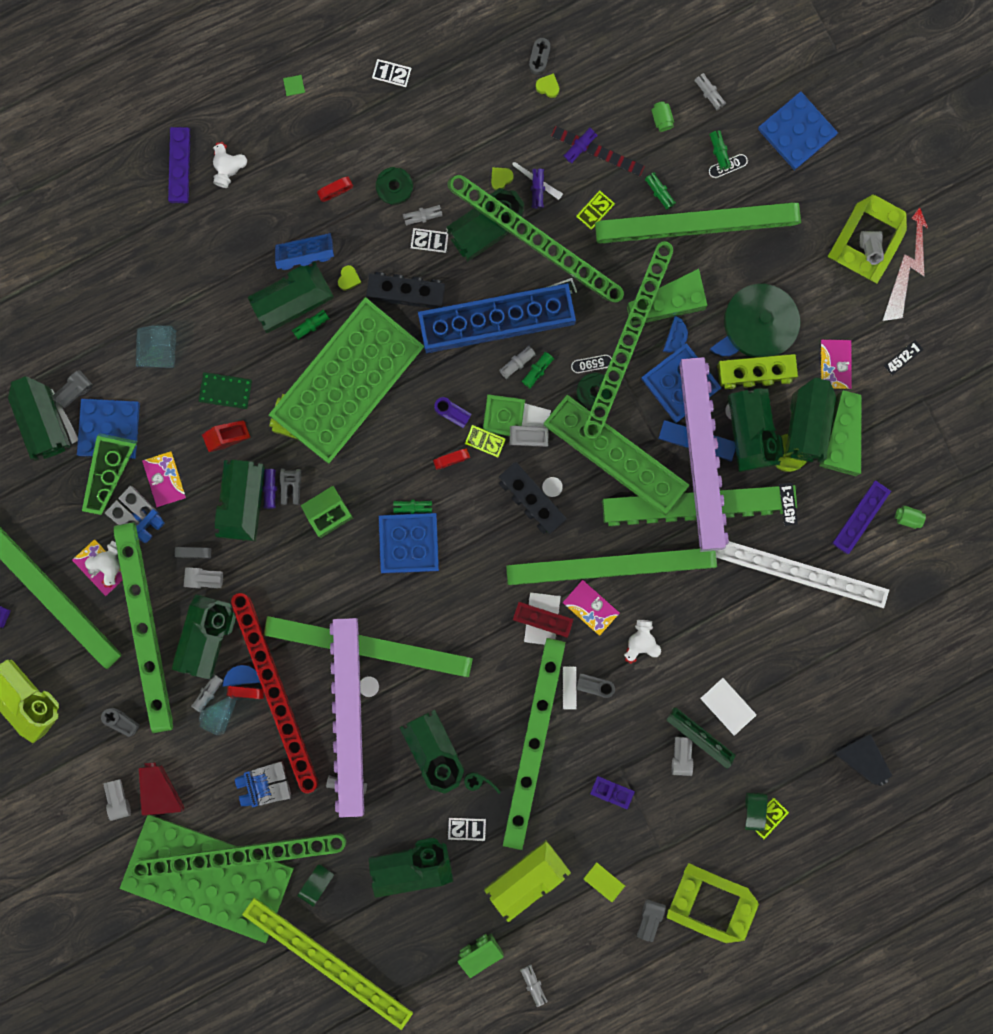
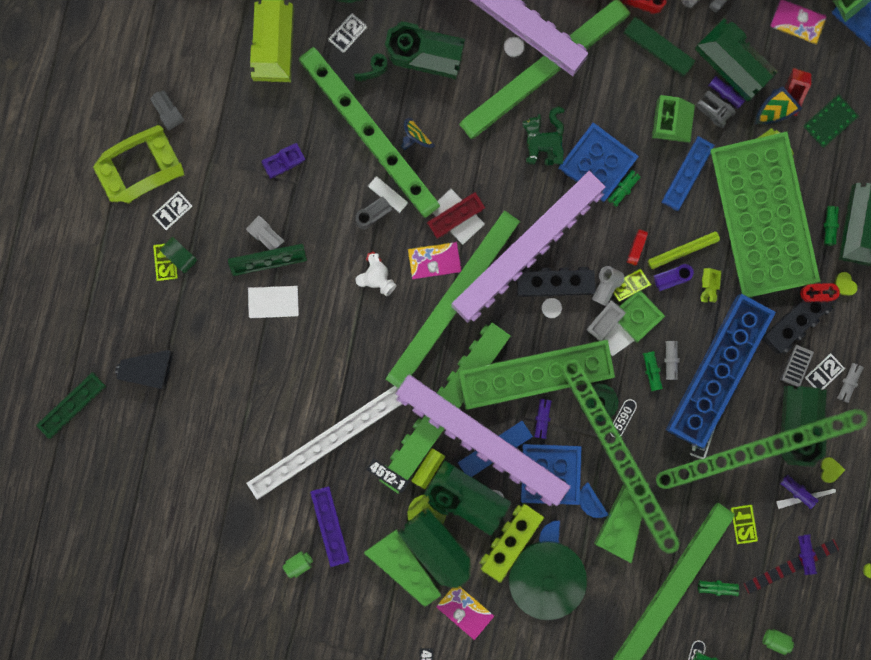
camera: 130 degrees right, 0 degrees up
lime sticker [584,862,625,902] -> none
none -> dark green tile [36,372,107,439]
none -> sticker [152,191,192,230]
none -> shield [400,118,435,151]
none -> lime axle [412,448,445,489]
none -> lavender brick [451,171,605,323]
none -> dark green animal [522,107,565,166]
none -> dark purple pin [534,399,552,439]
none -> light grey piece [592,266,624,306]
none -> dark green tile [623,17,695,77]
none -> lime axle [648,232,720,269]
none -> blue tile [661,136,714,211]
none -> lime plate [701,268,721,303]
none -> shield [755,86,803,124]
none -> light grey tile [780,345,814,387]
none -> red beam [801,283,840,302]

